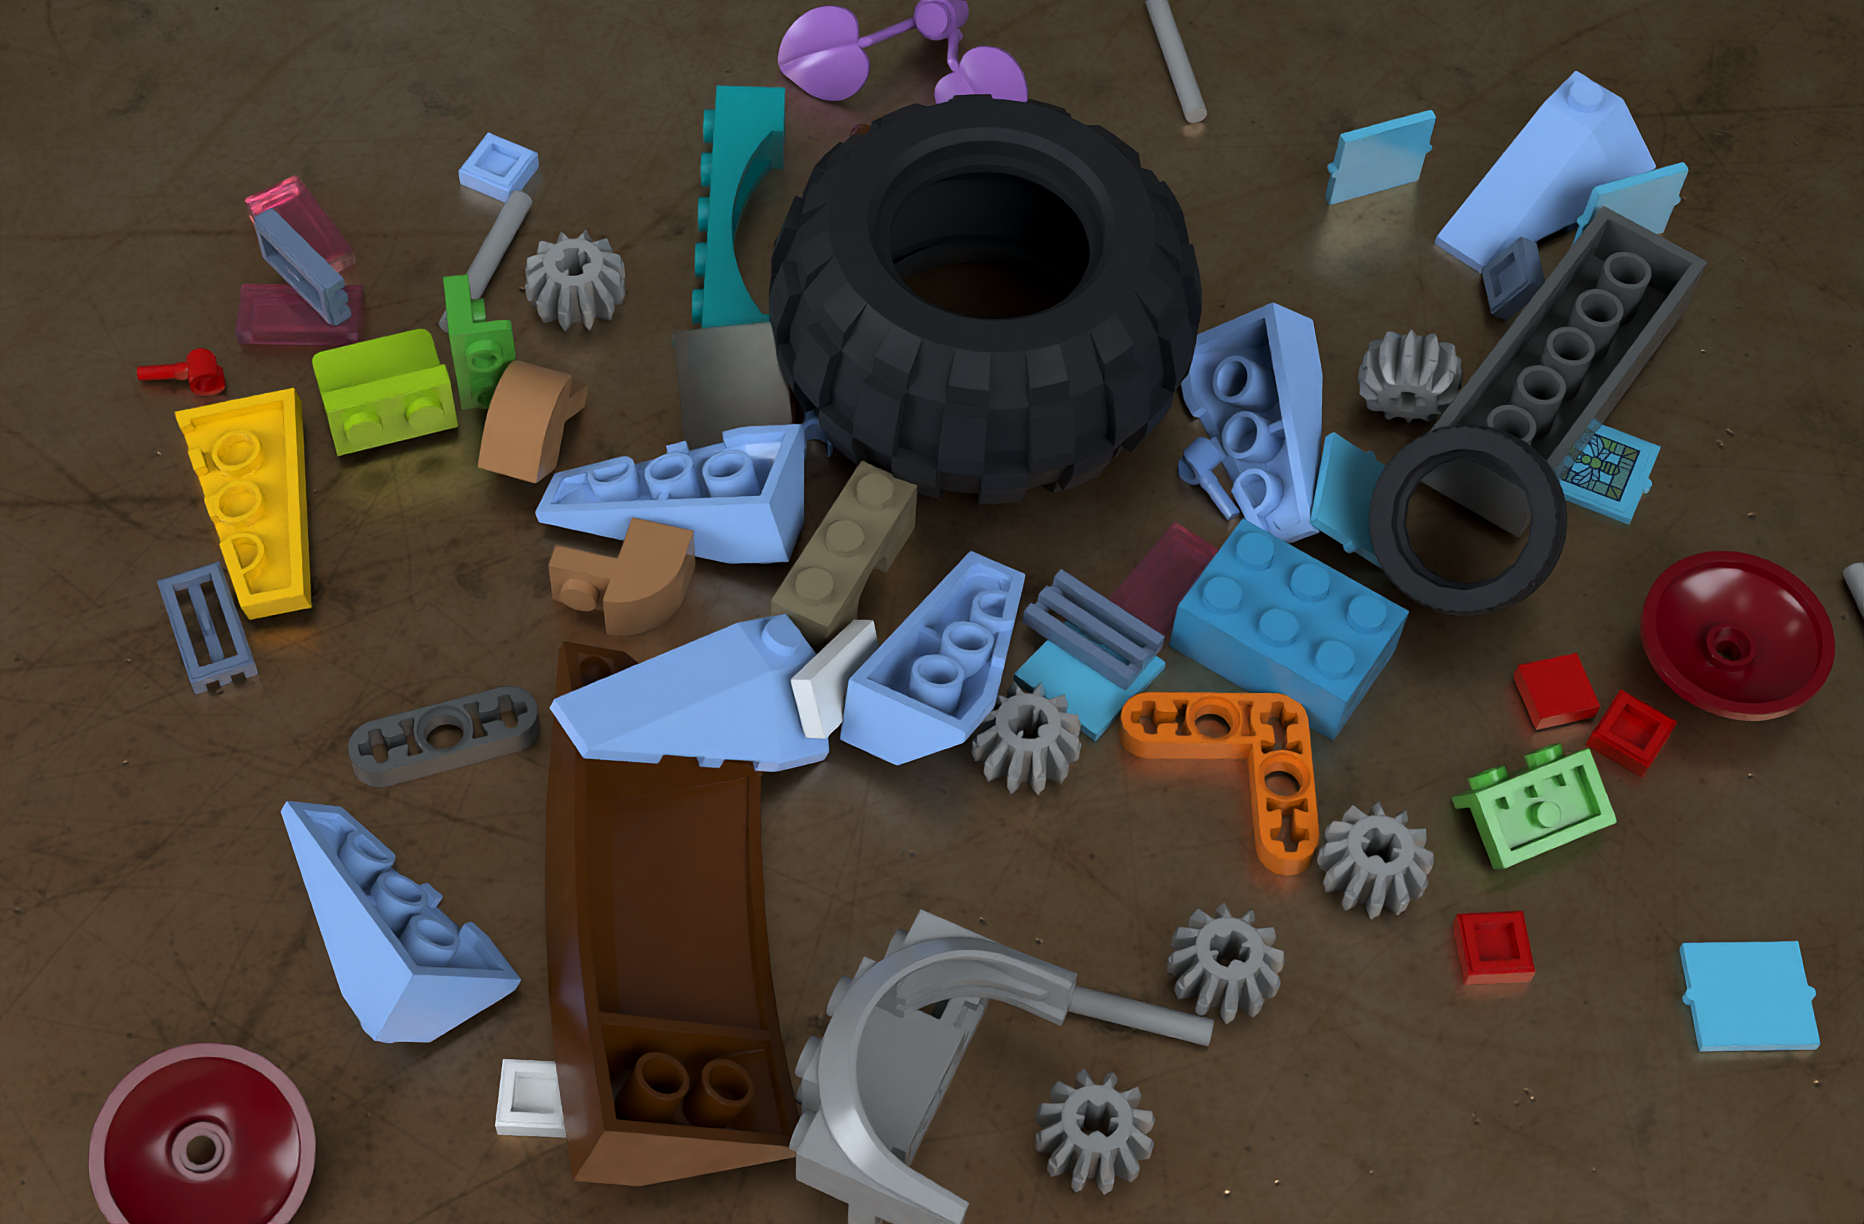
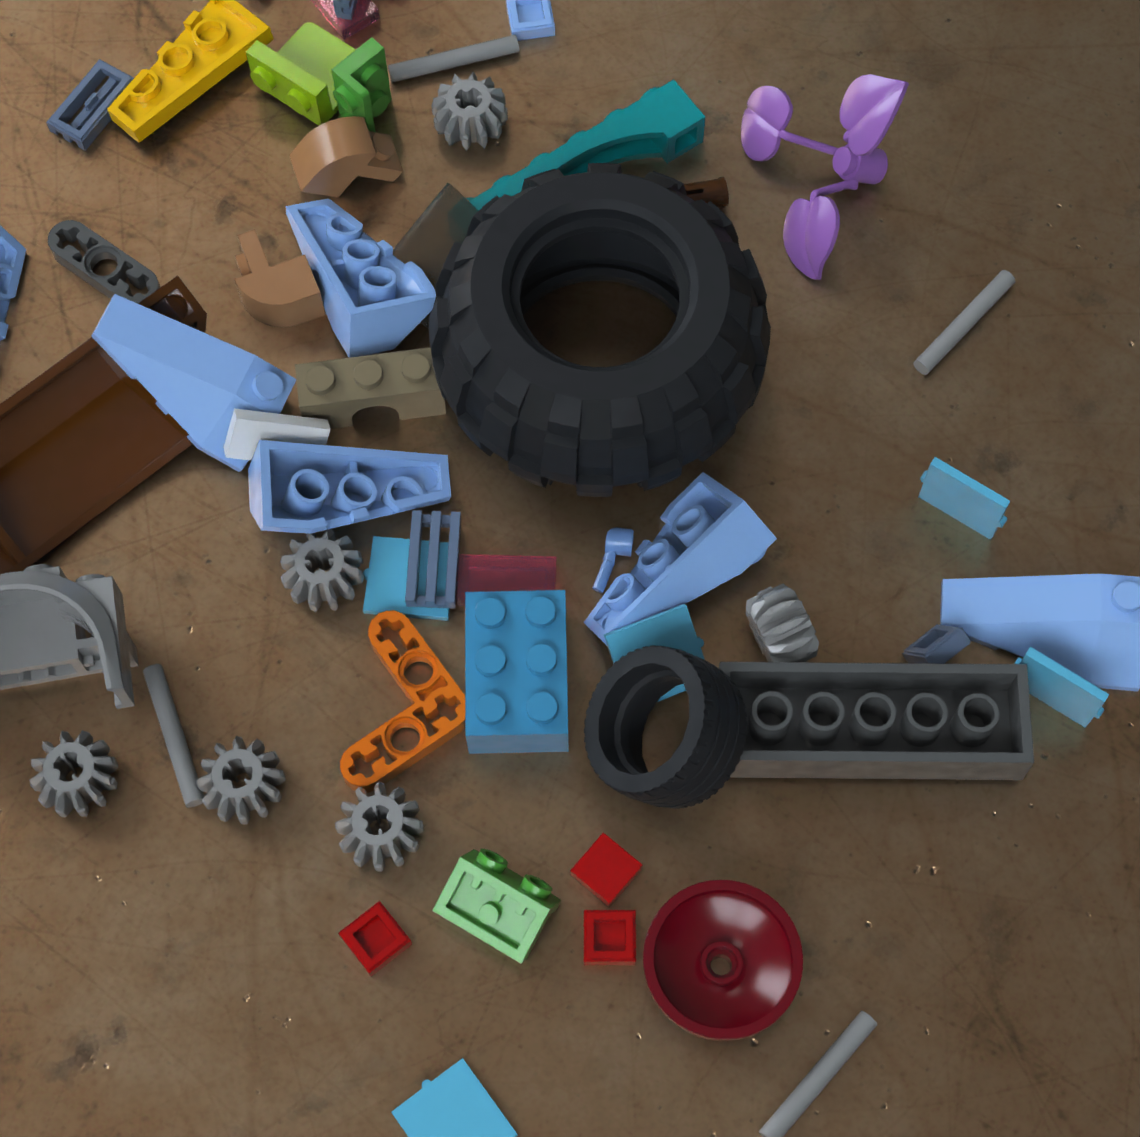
camera: 60 degrees right, 10 degrees up
piece [1560,424,1661,525] -> none

